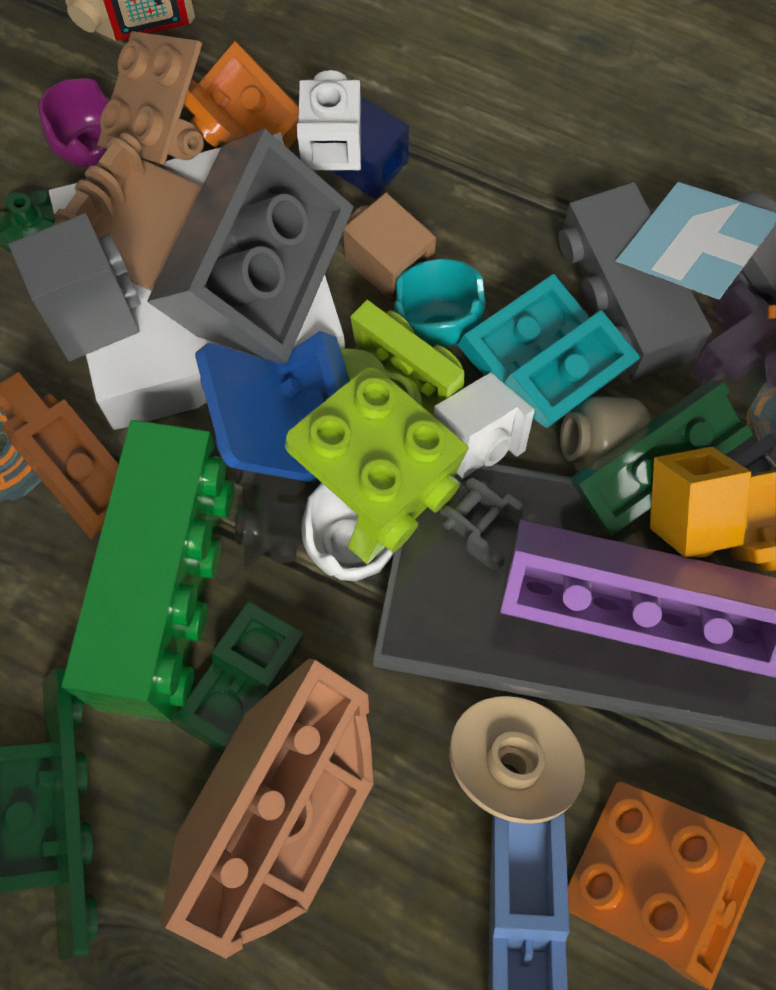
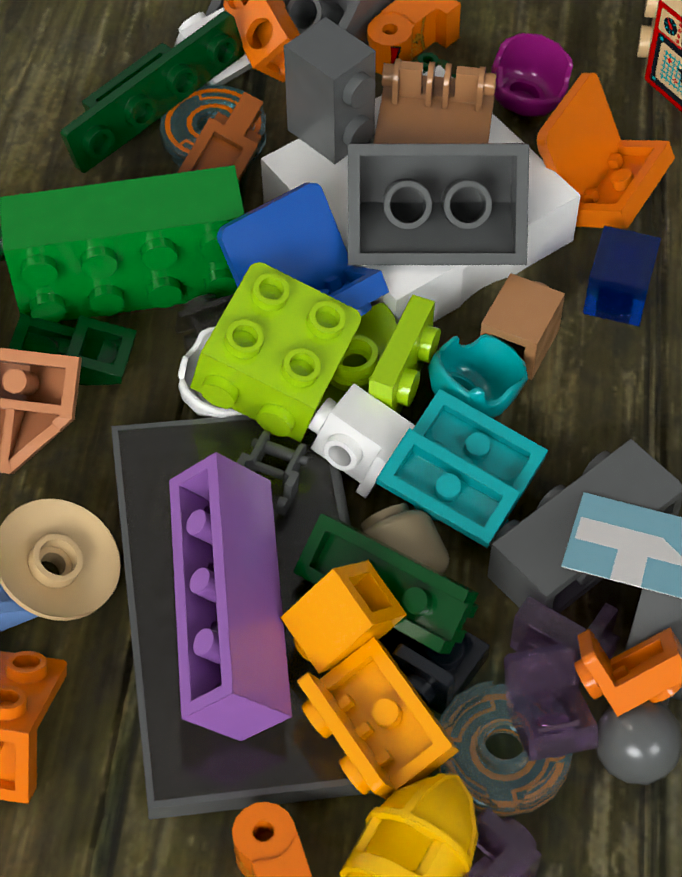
camera: 70 degrees right, 15 degrees down
medium nougat hinge [97,31,204,165] -> none
white brick [297,70,361,170] -> none

